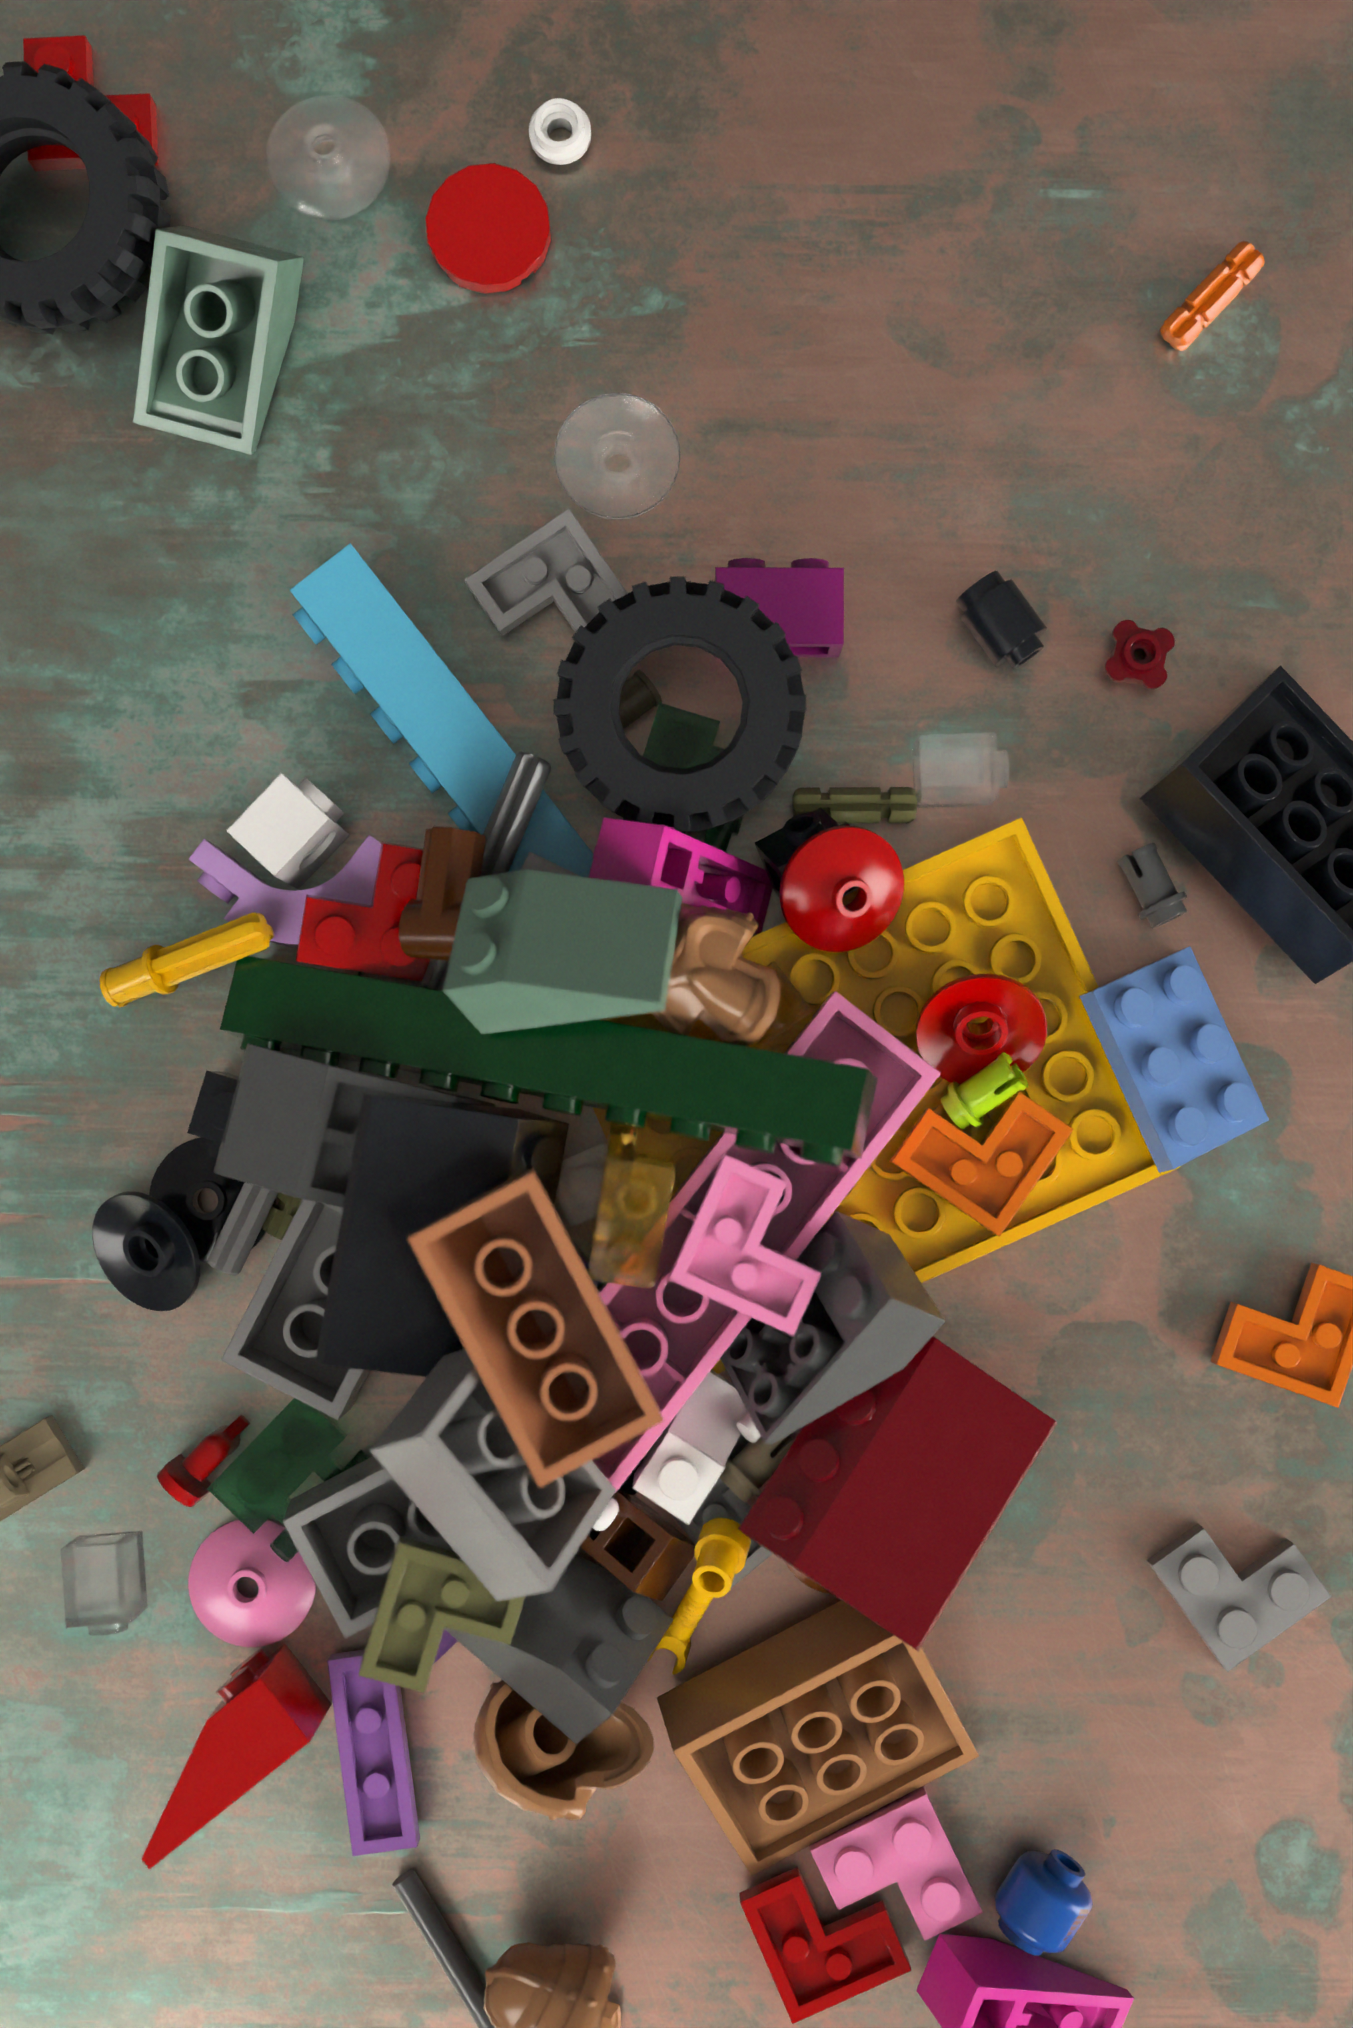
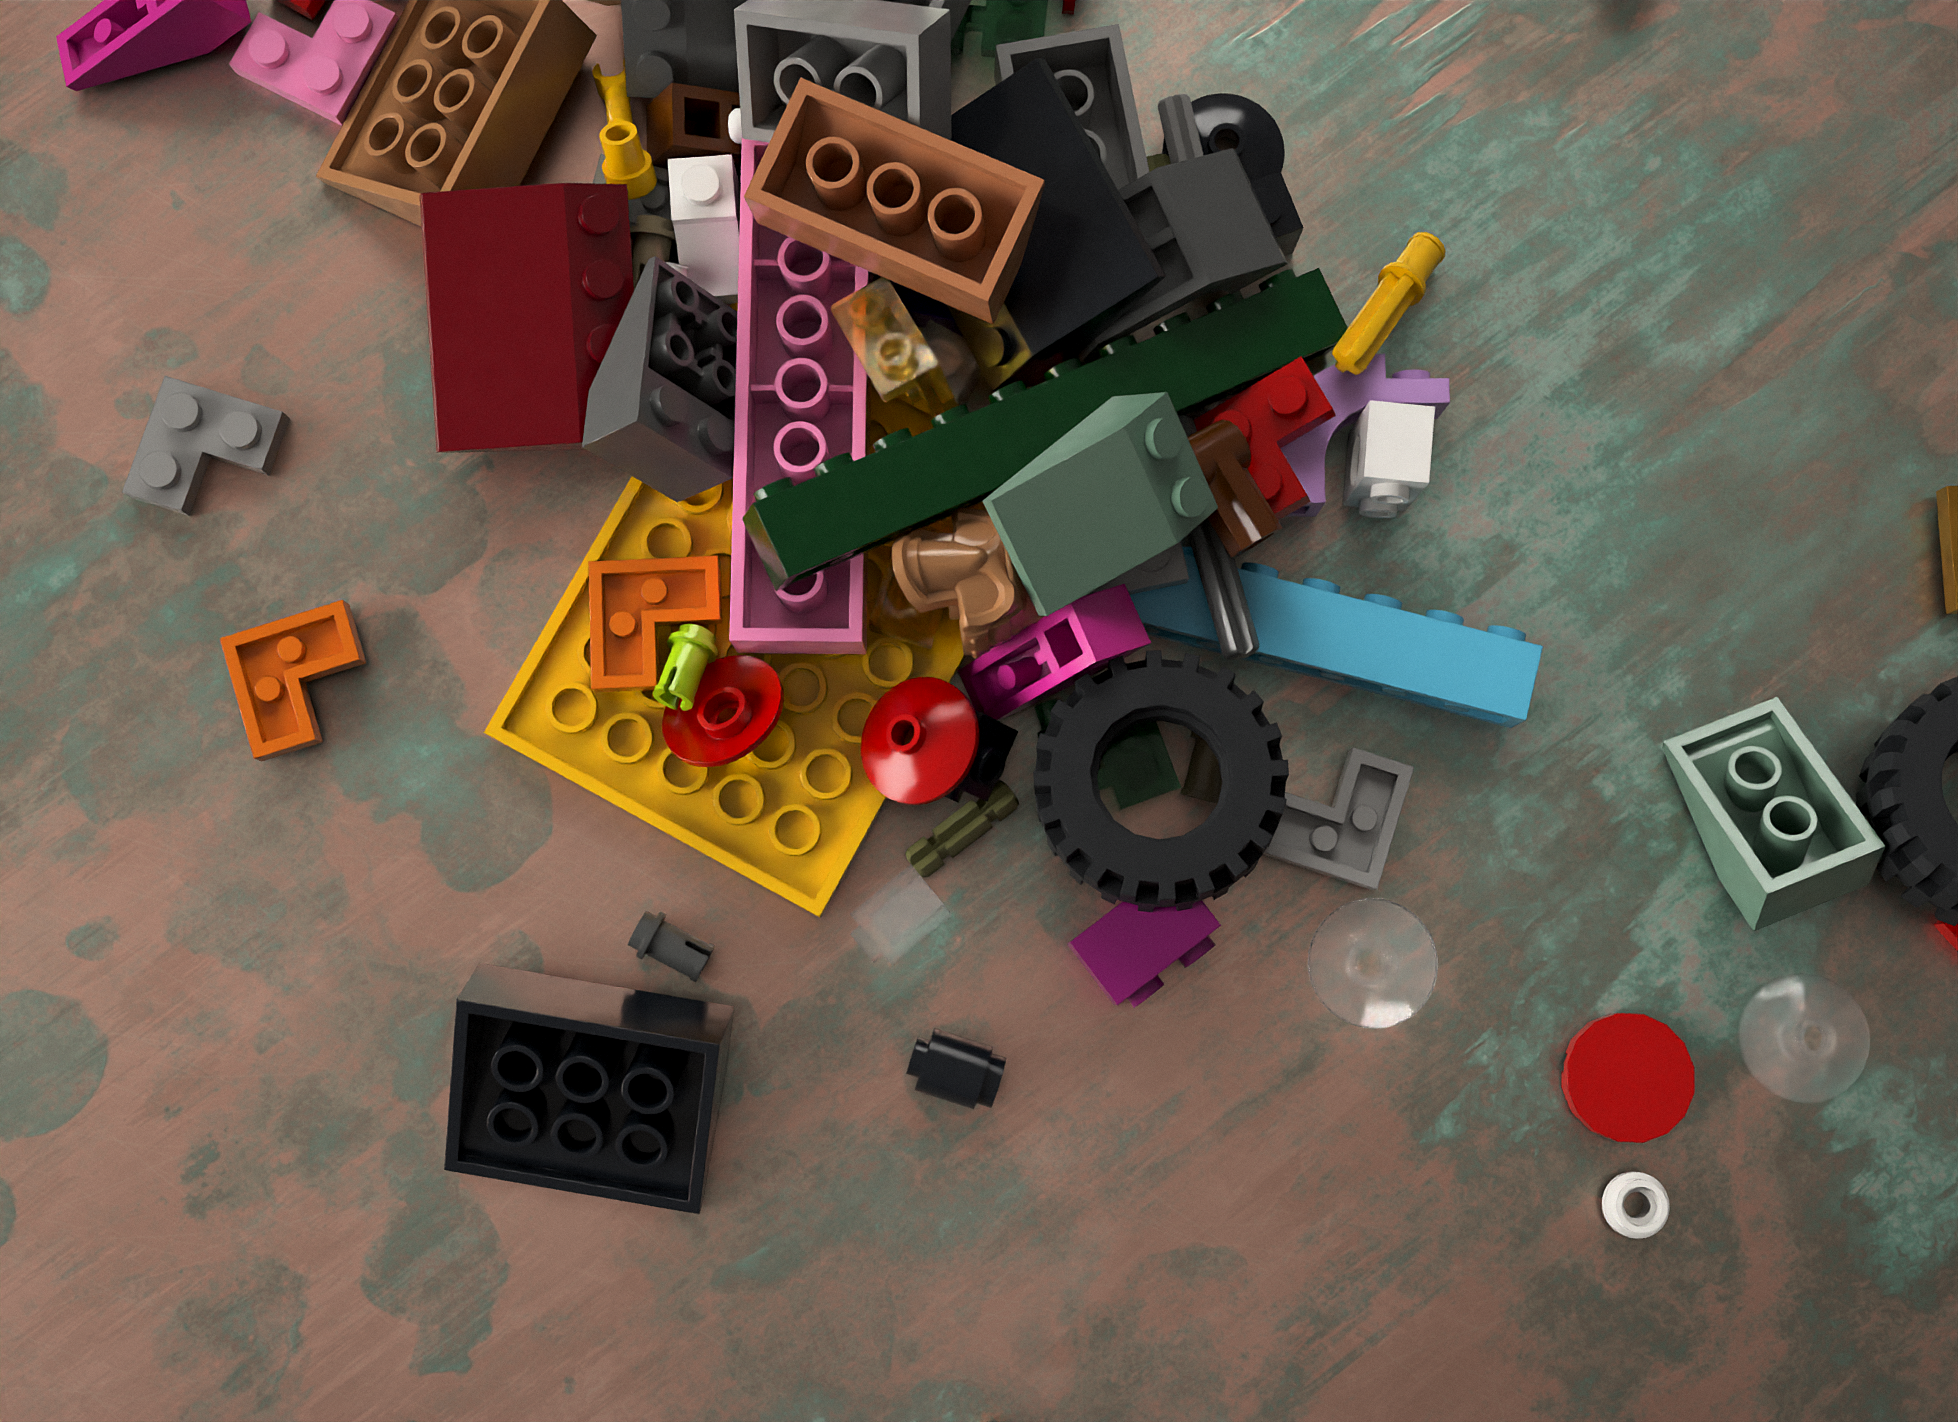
camera: 140 degrees right, 5 degrees down
black dish [92,1191,200,1311] -> none
bright pink plate [669,1154,822,1336] -> none
blue head [994,1849,1093,1955] -> none
medium blue plate [1079,946,1269,1173] -> none
dark red plate [1105,620,1175,690] -> none

